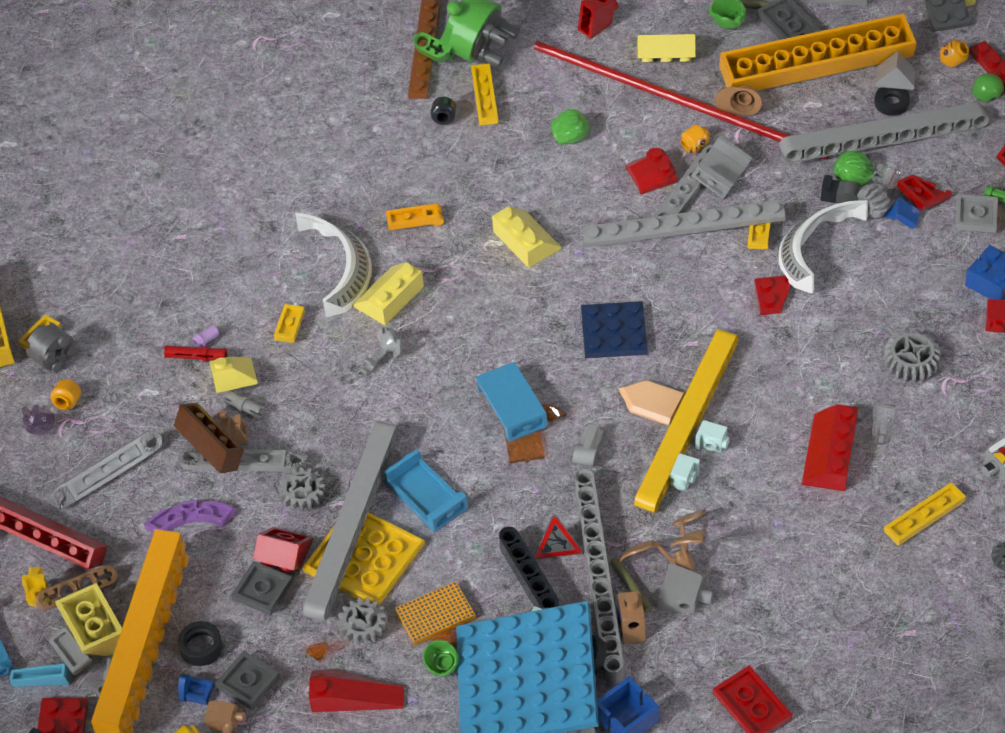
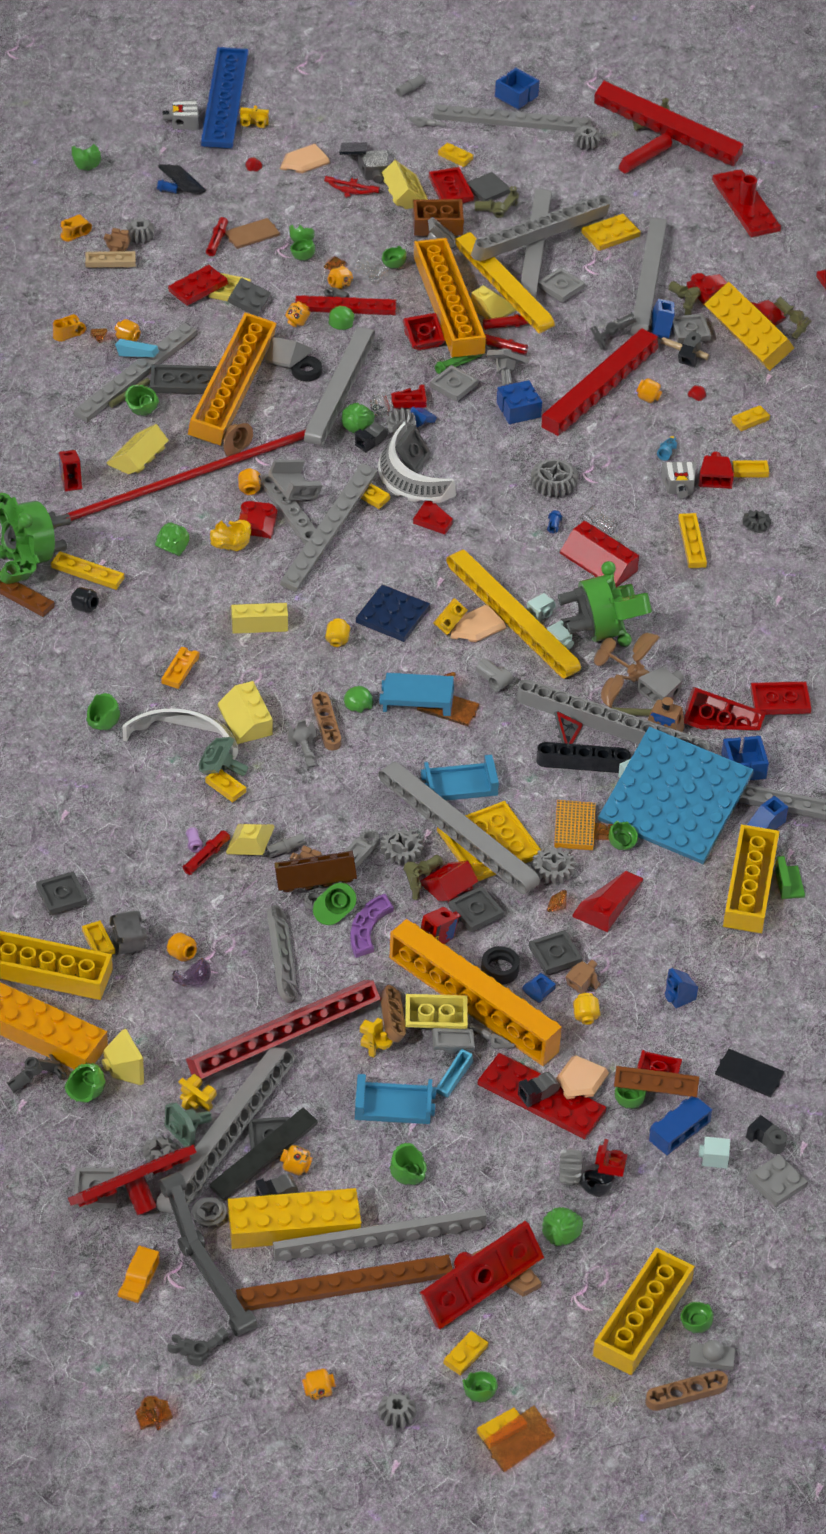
camera: 65 degrees left, 5 degrees down
none -> dark grey plate [36,871,87,915]
none -> bright green hair [86,693,120,730]
none -> sand green piece [199,737,248,776]
none -> yellow hair [210,520,251,551]
none -> medium nougat beam [312,692,341,751]
none -> bright green piece [313,883,357,925]
none -> yellow head [325,618,350,647]
none -> bright green hair [343,686,374,713]
none -> dark grey plate [395,425,431,473]
none -> olive pin [403,854,443,900]
none -> red torso [421,907,462,944]
none -> yellow hips [433,598,468,635]
none -> blue pin [547,510,562,534]
none -> bright green piece [558,561,652,647]
none -> red wedge [684,687,766,730]

